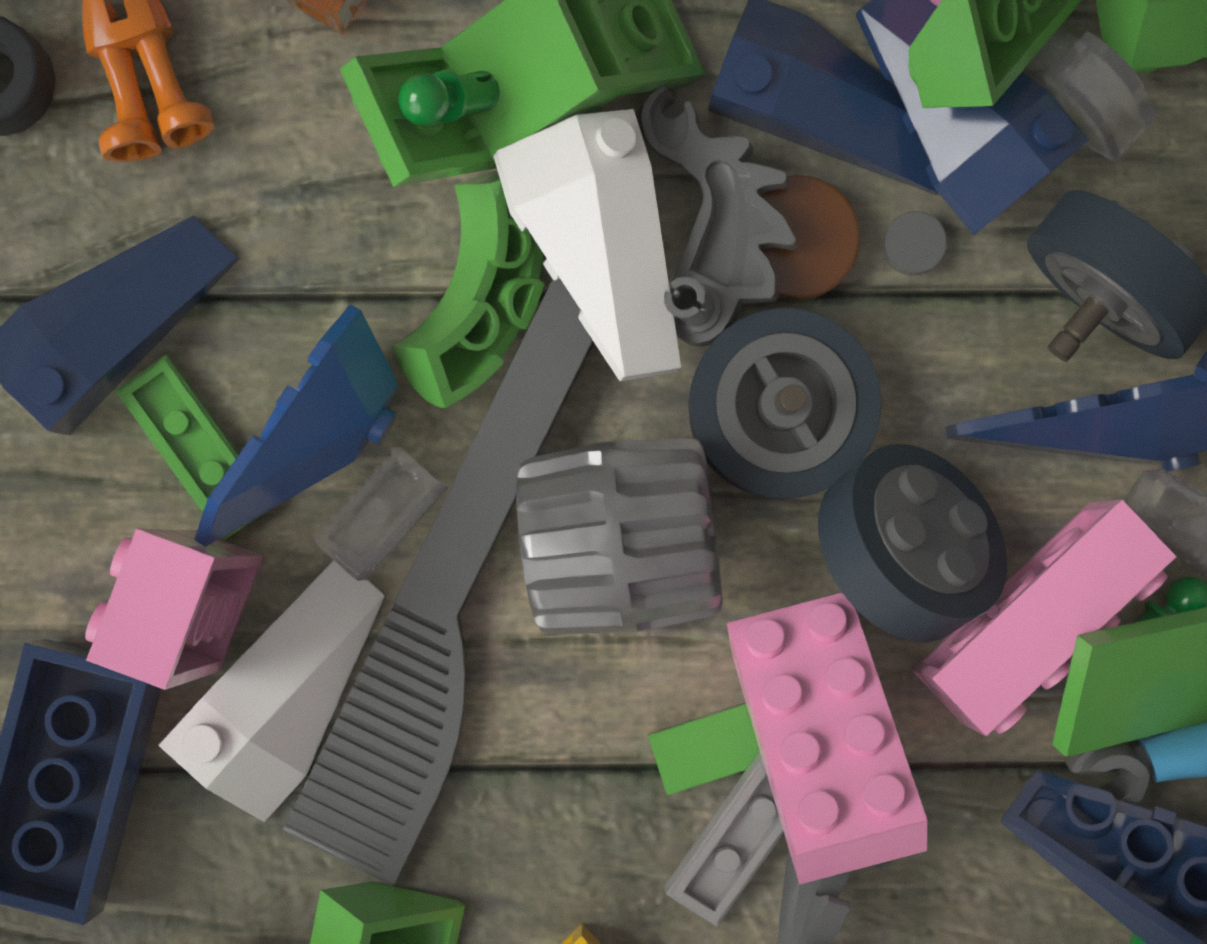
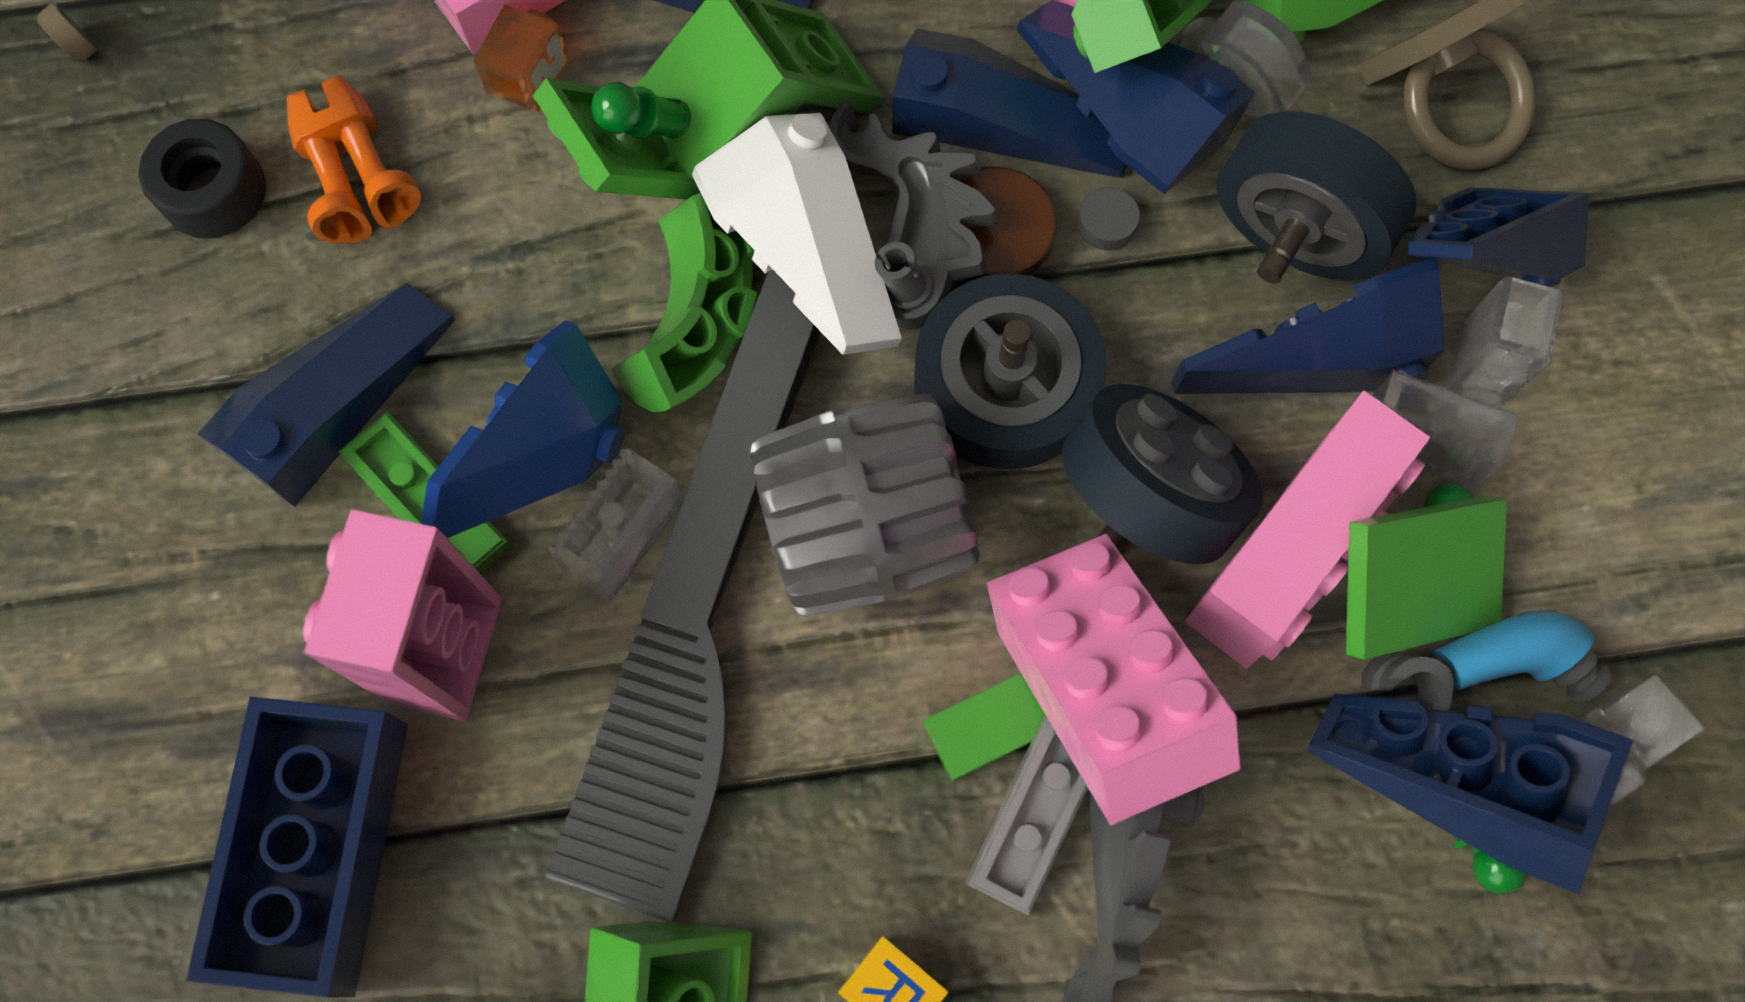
camera: 10 degrees left, 15 degrees down
white wedge [158,554,386,822] -> none

